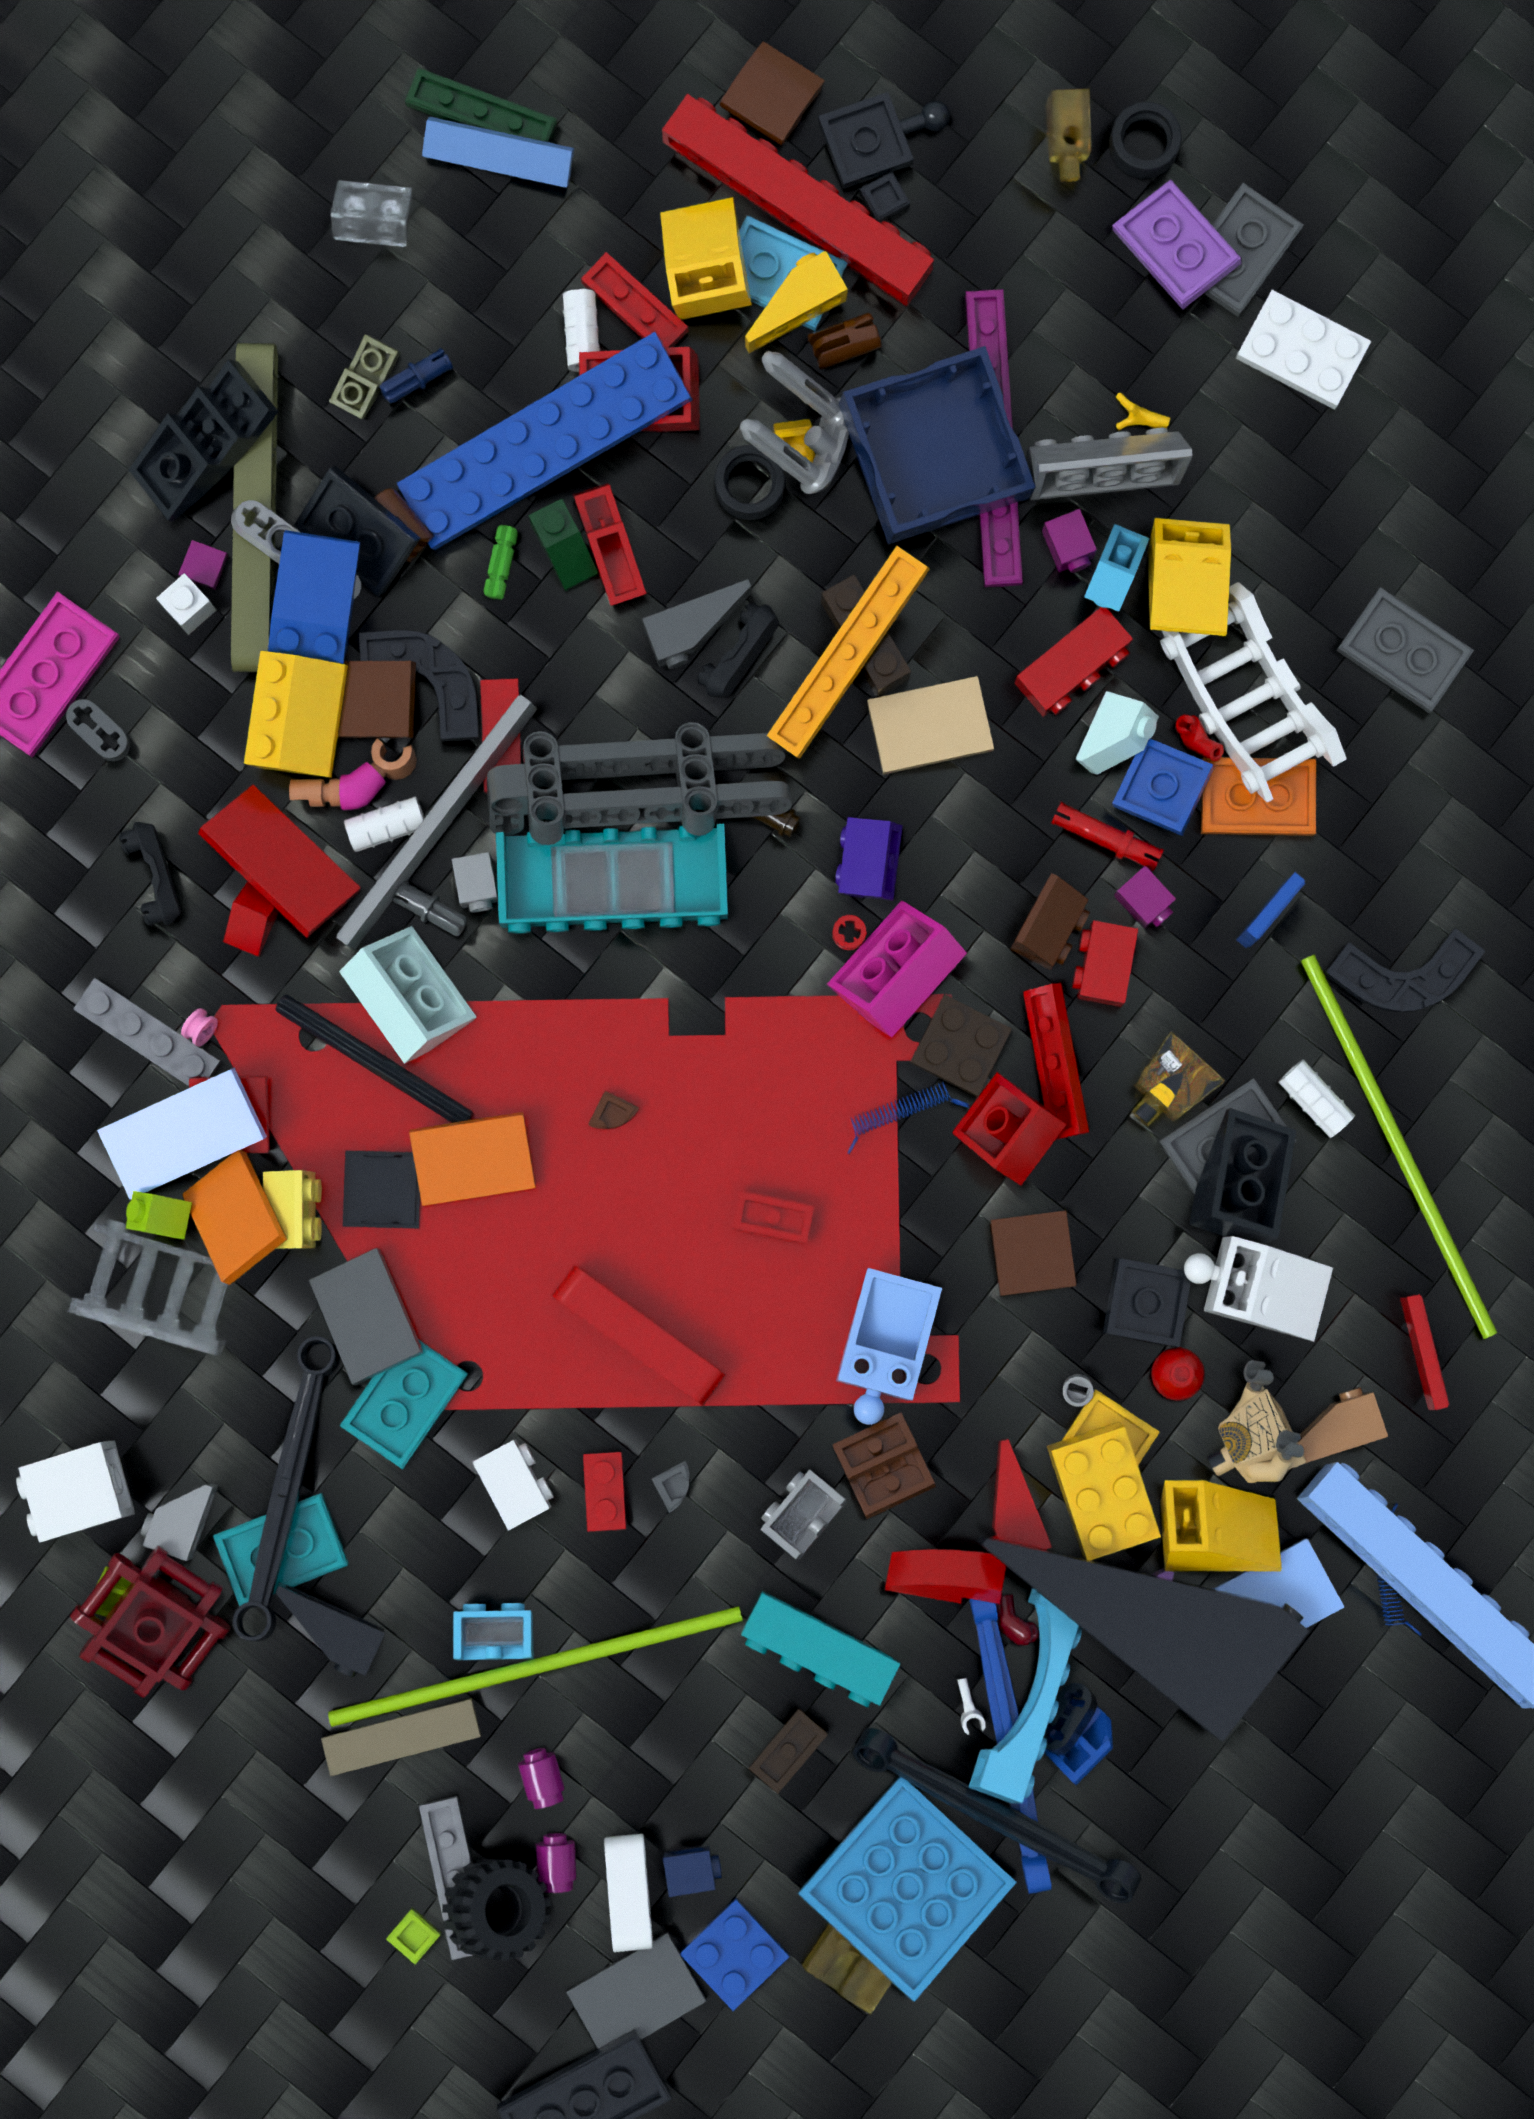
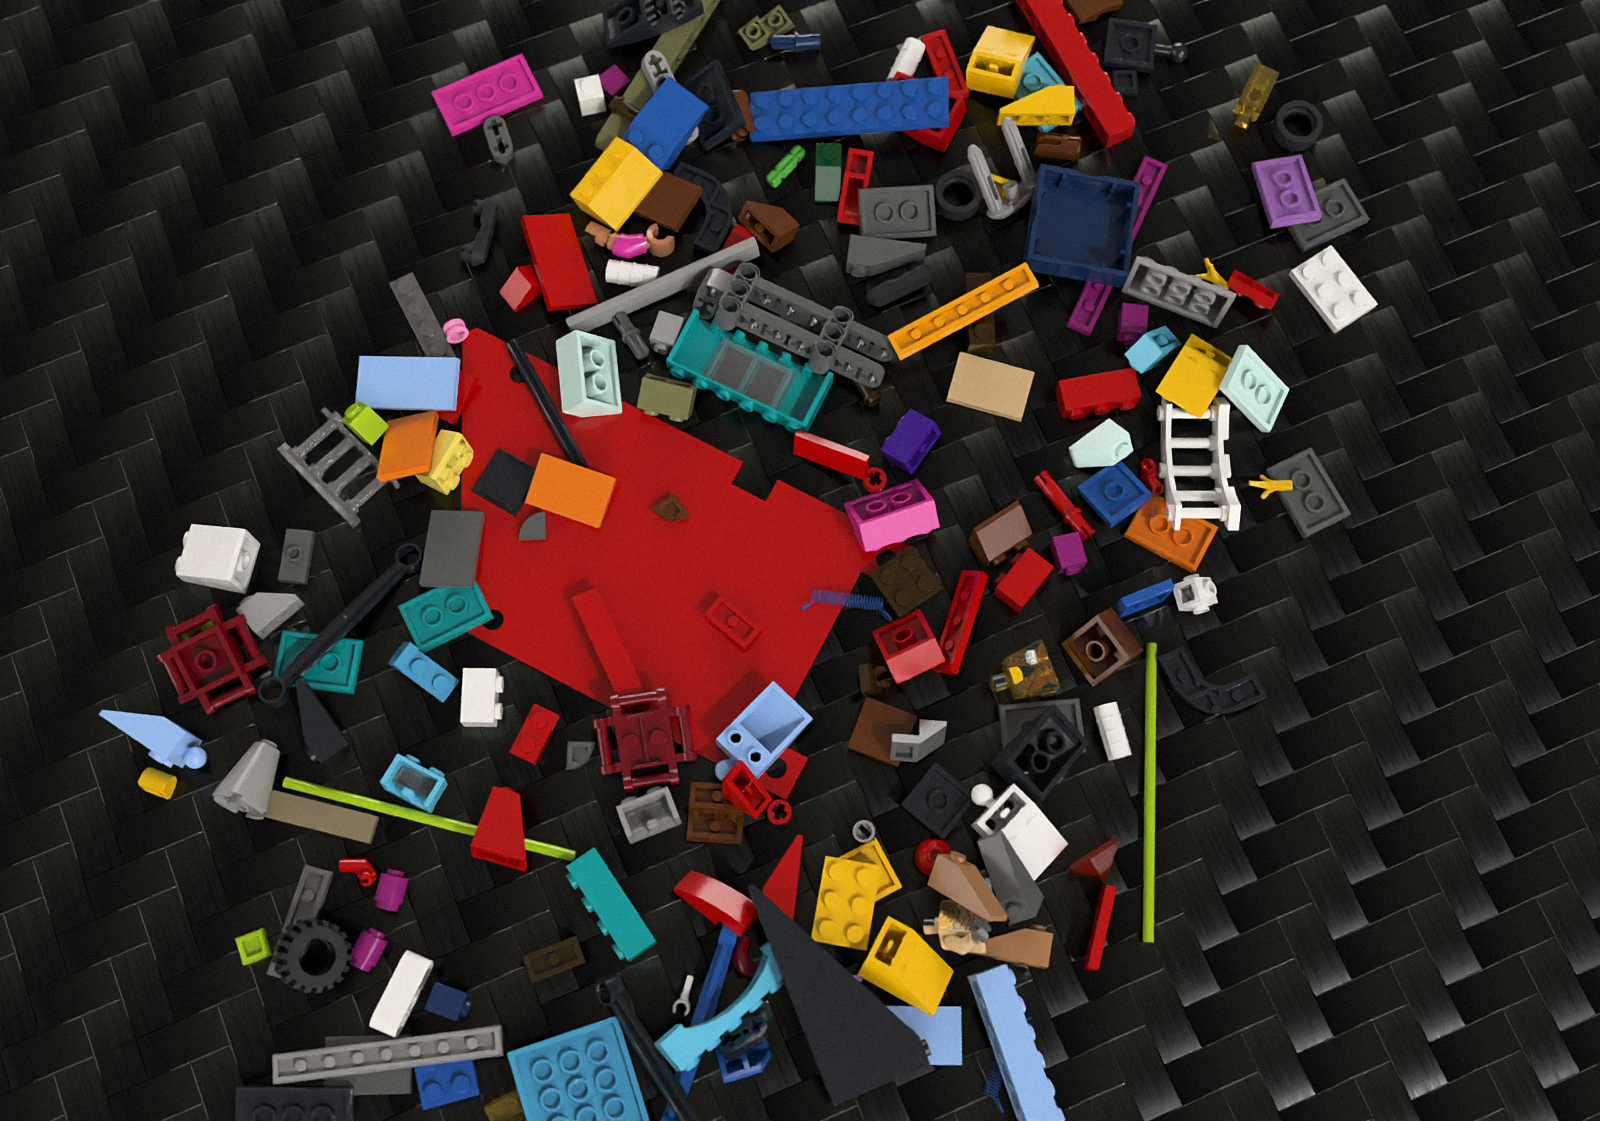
camera: 25 degrees right, 10 degrees down
none -> light blue slope [99,710,207,769]
none -> yellow brick [137,767,177,799]
none -> light grey cone [212,739,280,820]
none -> light grey tile [272,1025,504,1085]
none -> dark grey plate [278,529,315,585]
none -> red arm [339,858,377,887]
none -> dark azure bracket [388,642,459,702]
none -> red slope [470,786,527,871]
none -> dark grey tile [519,512,546,541]
none -> dark red brick [592,686,698,793]
none -> dark brown pin [609,95,641,123]
none -> olive brick [637,373,698,422]
none -> red slope [722,760,773,819]
none -> reddish brown slope [738,200,800,253]
none -> red bush [767,799,792,826]
none -> red tile [793,429,870,480]
none -> dark grey tile [857,185,937,239]
none -> dark brown tile [858,663,891,695]
none -> dark grey slope [890,719,947,762]
none -> medium nougat slope [927,851,1007,921]
none -> dark grey slope [977,831,1044,924]
none -> reddish brown slope [1061,607,1144,687]
none -> clear red slope [1066,837,1119,882]
none -> white brick [1173,574,1218,614]
none -> light aqua plate [1219,345,1289,432]
none -> red plate [1226,270,1280,310]
none -> yellow bar [1248,475,1293,499]

